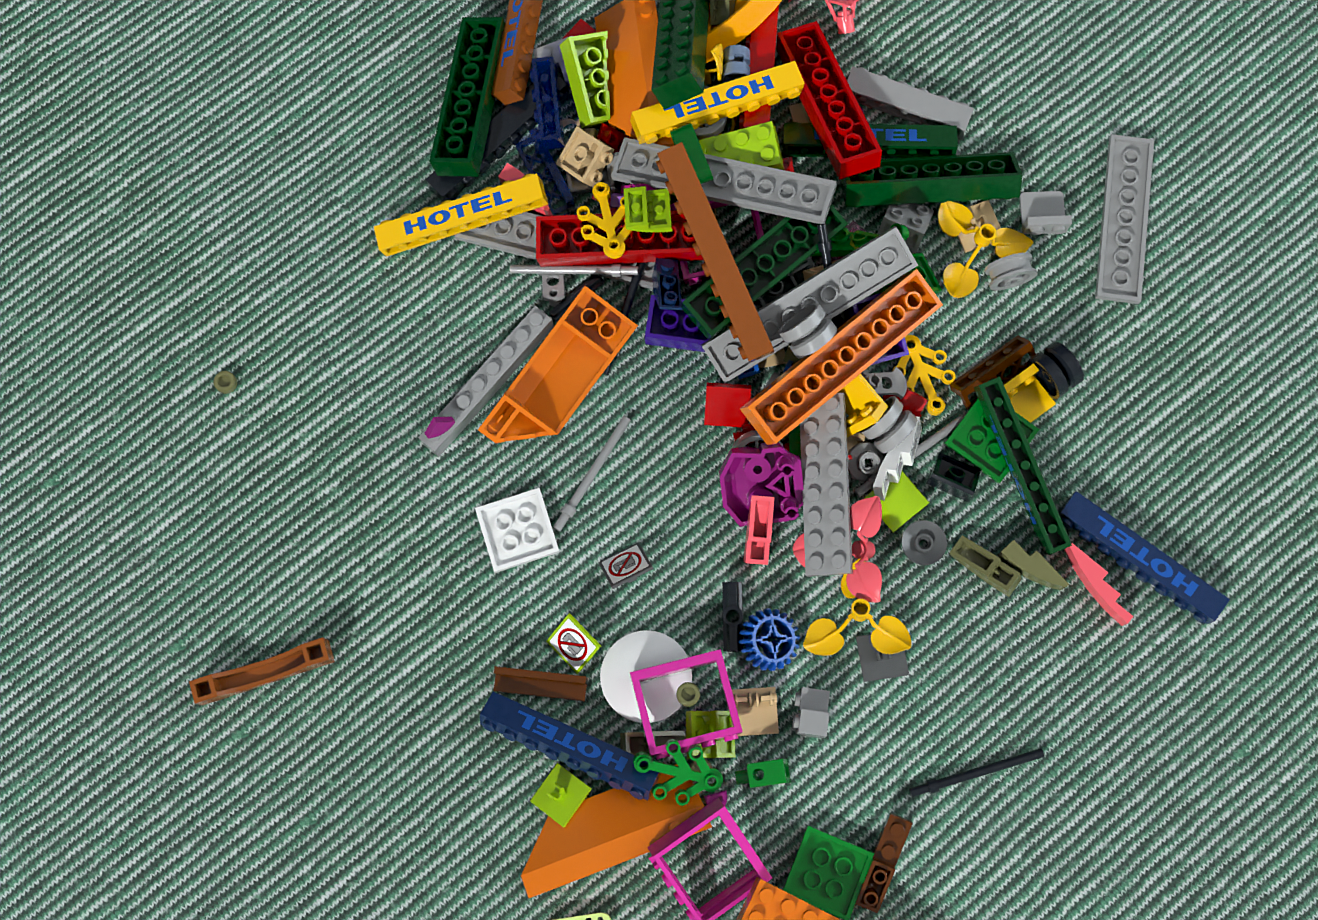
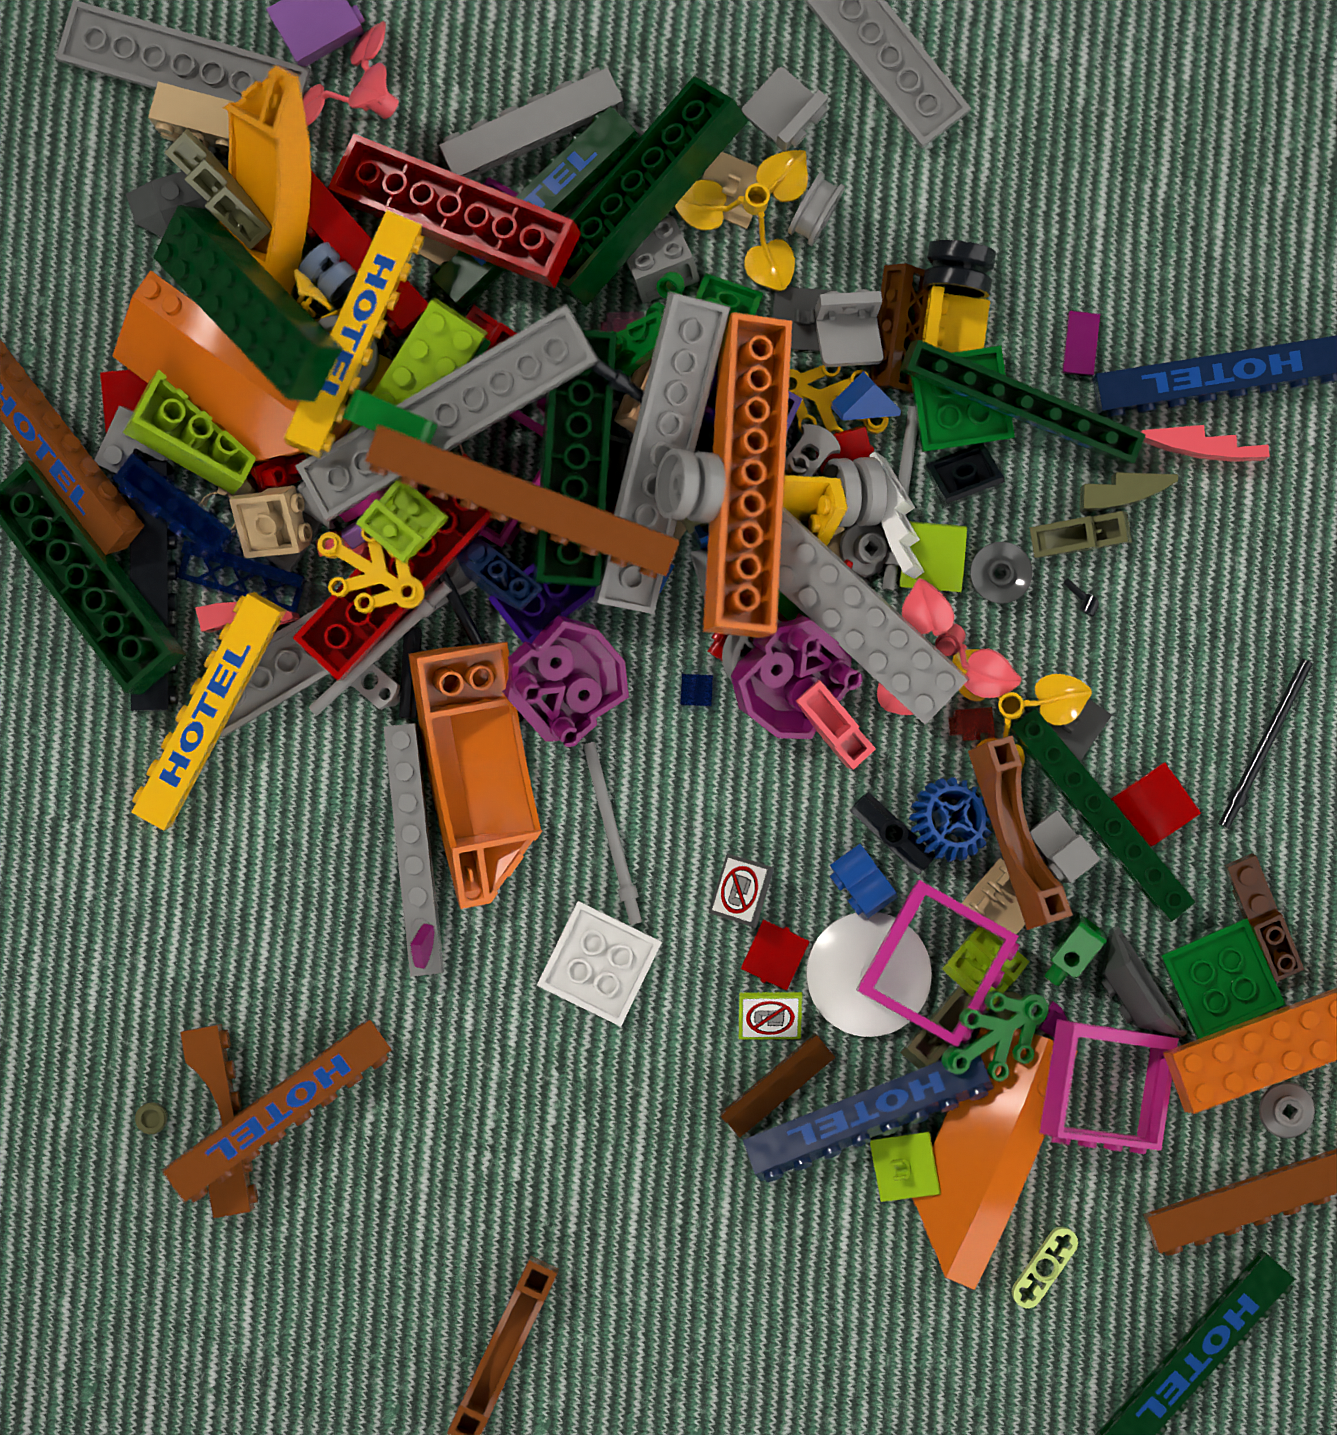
camera: 50 degrees left, 10 degrees up
olive tile [676,682,700,707] -> none
red tile [704,382,751,427] -> none
none -> dark orange brick [161,1019,392,1203]
none -> dark orange arch [180,1023,258,1219]
none -> magenta brick [502,616,629,747]
none -> clear blue tile [680,674,713,707]
none -> red piece [740,919,810,990]
none -> dark grey piece [773,287,836,351]
none -> light grey bracket [814,289,883,367]
none -> blue brick [830,844,898,919]
none -> blue slope [831,371,901,421]
none -> clear red brick [947,707,995,741]
none -> dark orange arch [968,736,1072,930]
none -> dark green brick [1009,708,1196,922]
none -> magenta tile [1062,311,1100,377]
none -> black hand [1063,578,1099,617]
none -> dark grey wedge [1100,926,1187,1036]
none -> red slope [1110,762,1201,847]

